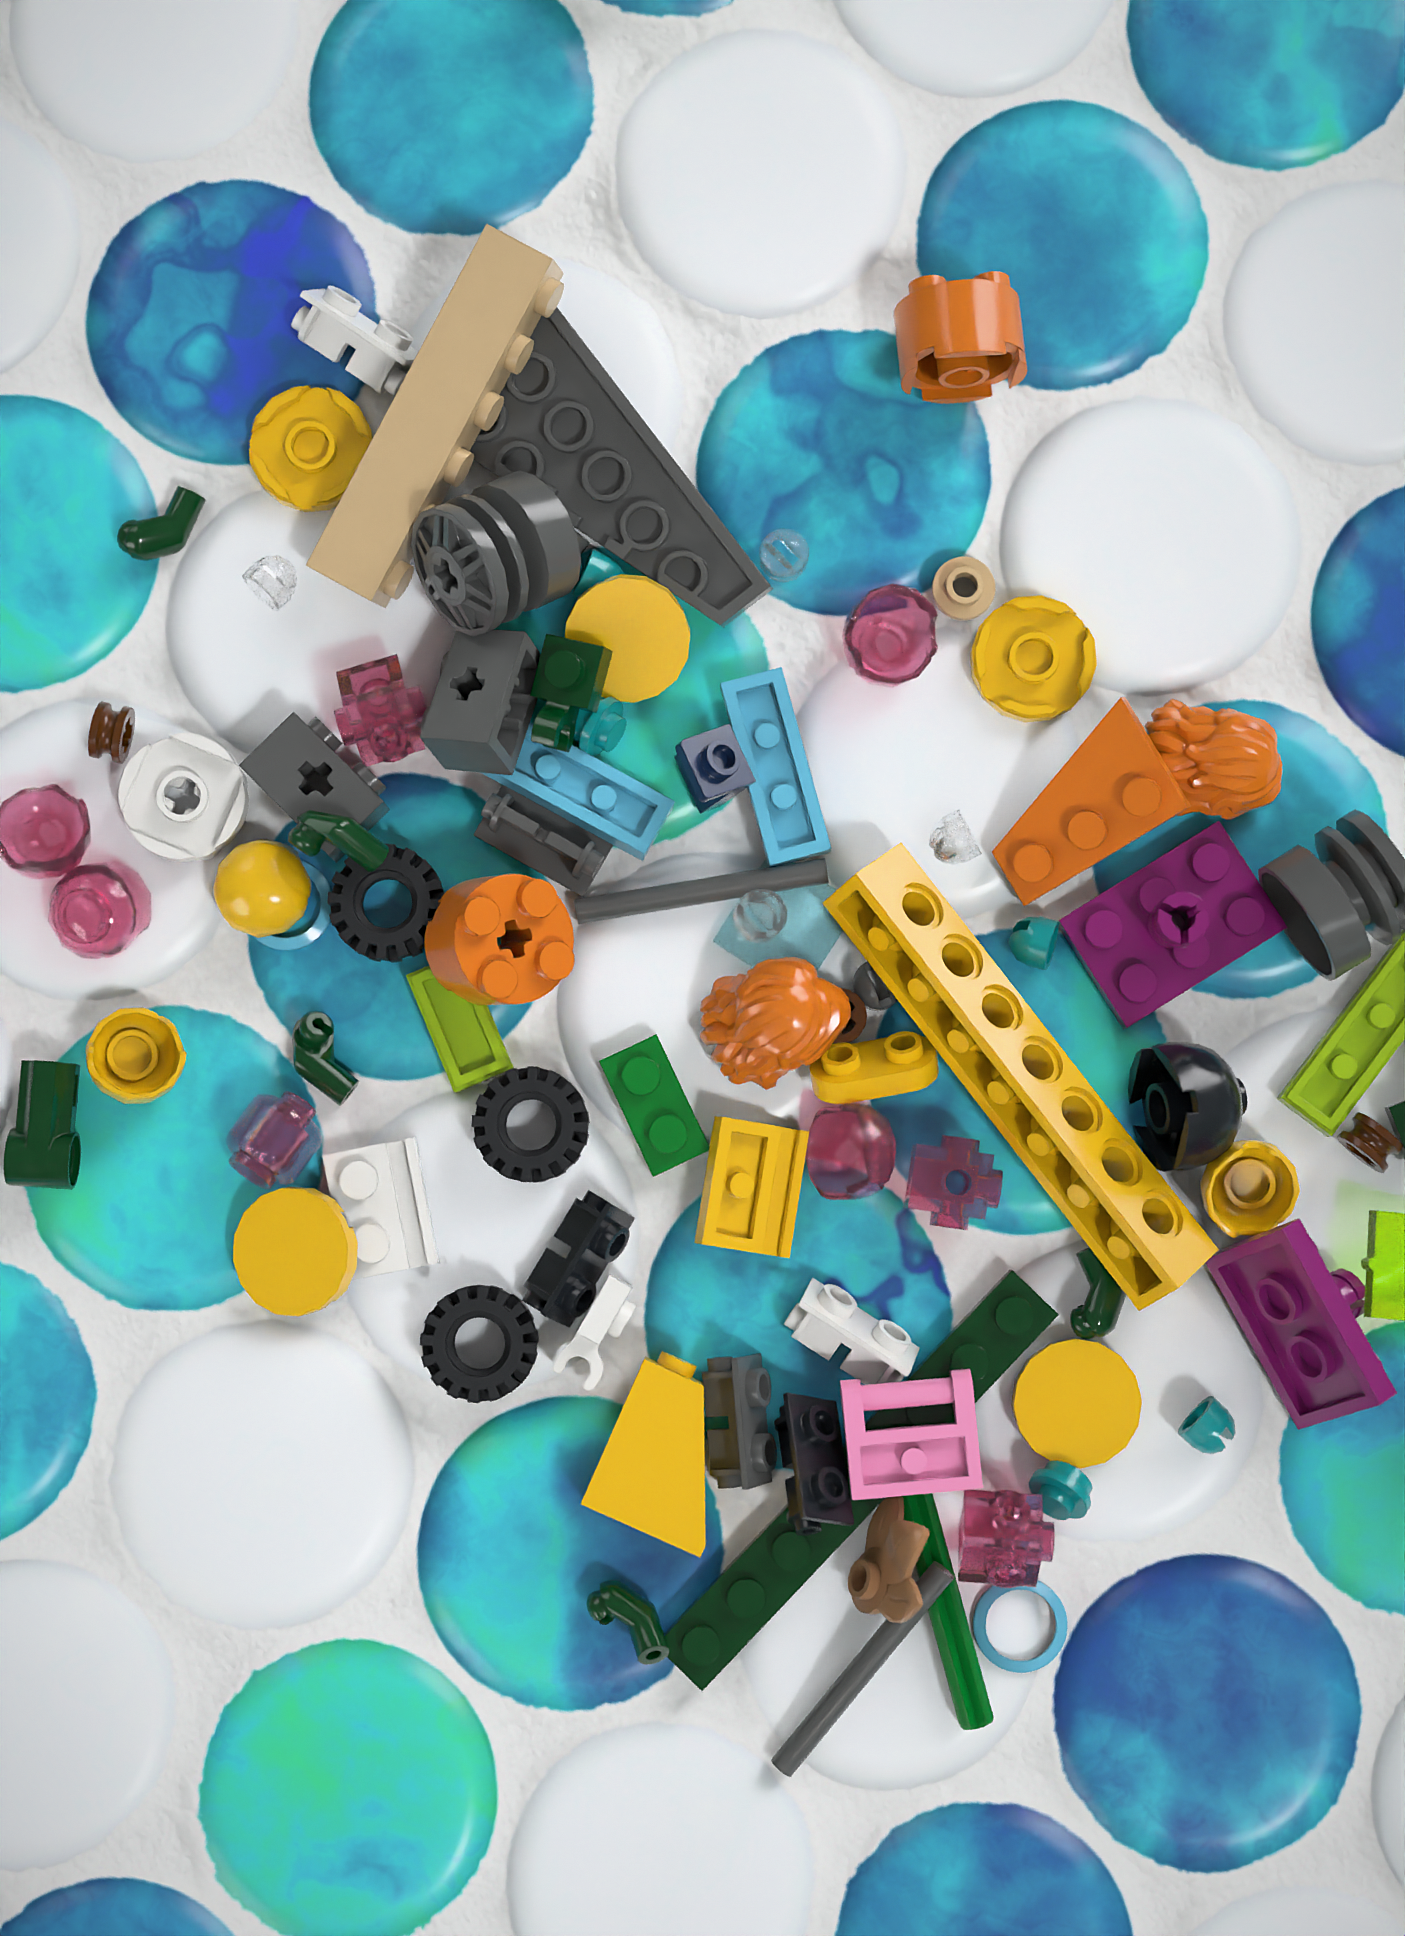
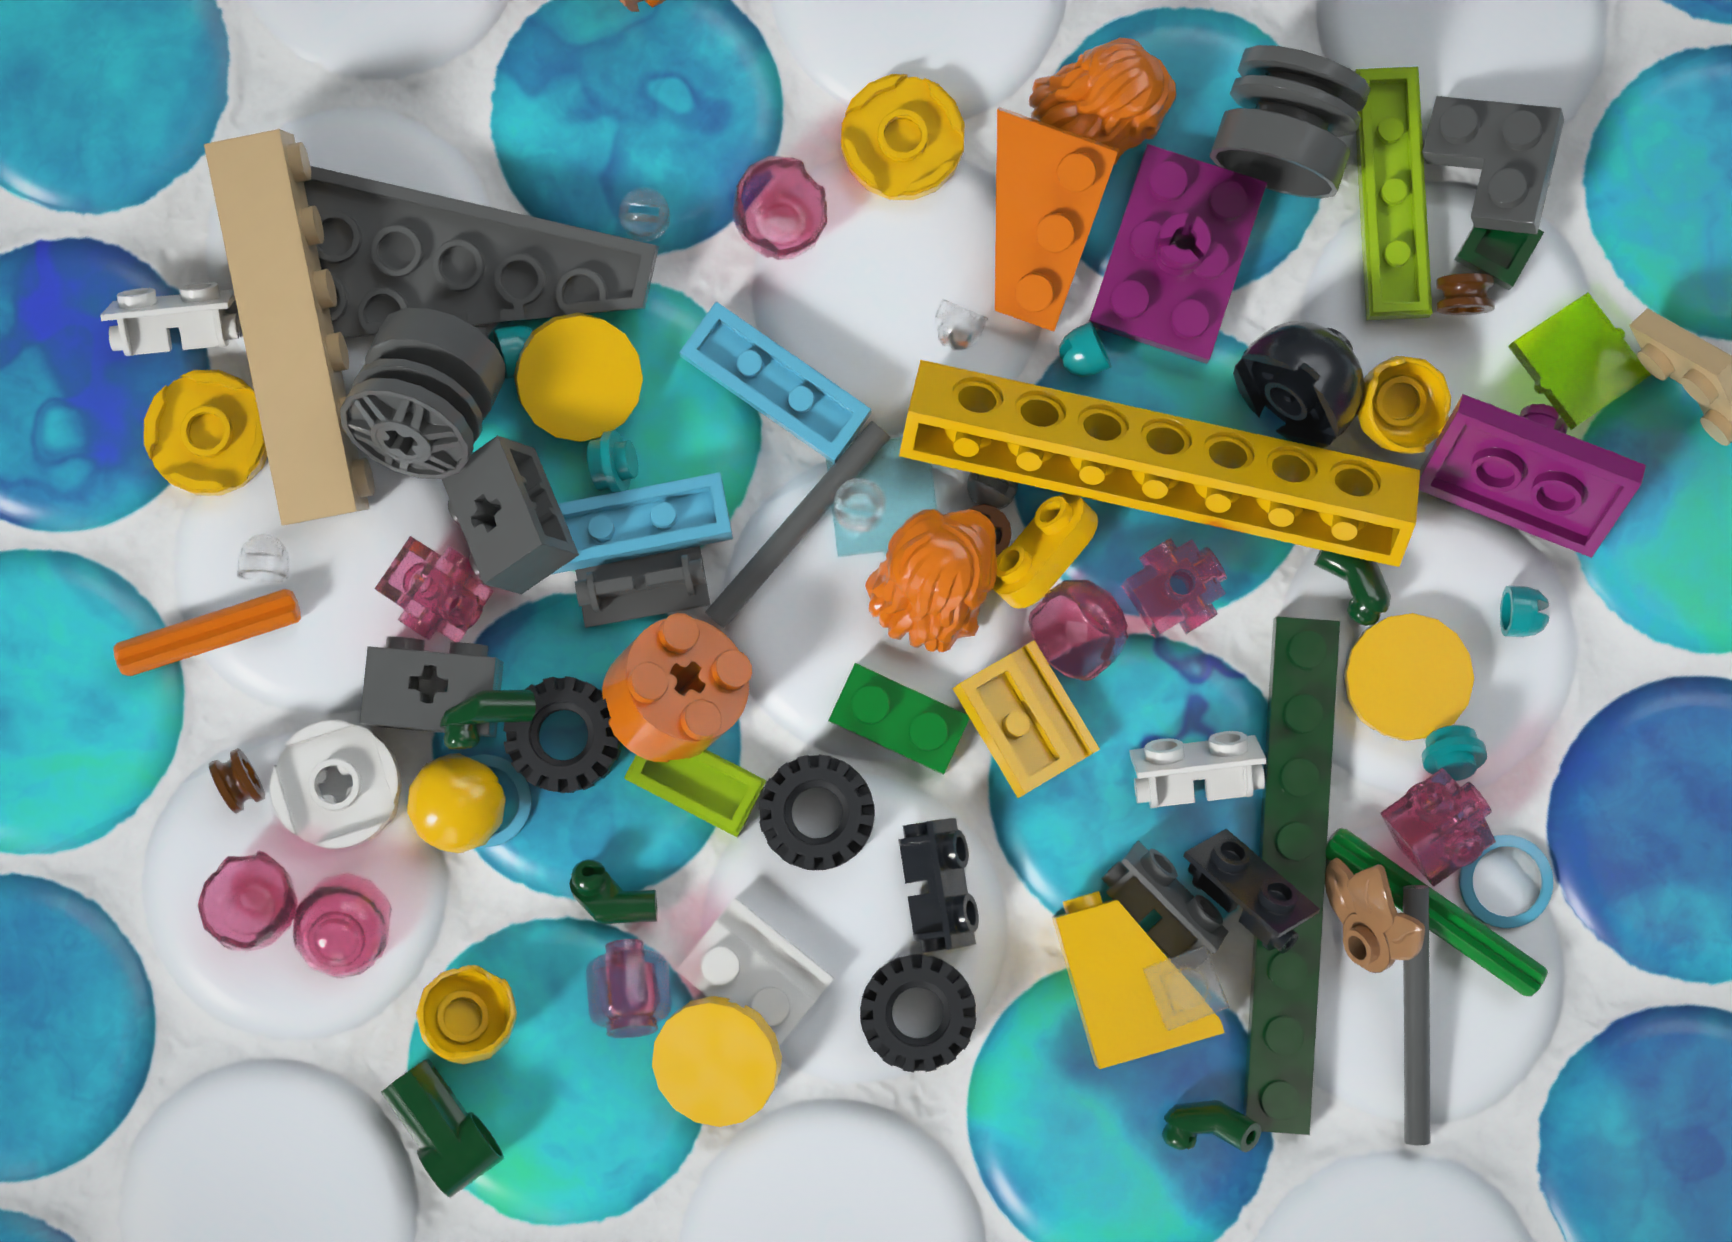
camera: 35 degrees left, 0 degrees up
dark green arm [117,486,206,561] -> none
dark green plate [530,634,613,753] -> none
white plate [553,1275,637,1391] -> none
bracket [674,724,756,814] -> none
bright pink plate [840,1369,983,1500] -> none
tan plate [932,557,995,621] -> none
none -> orange axle [113,589,301,676]
none -> clear plate [1142,945,1230,1031]

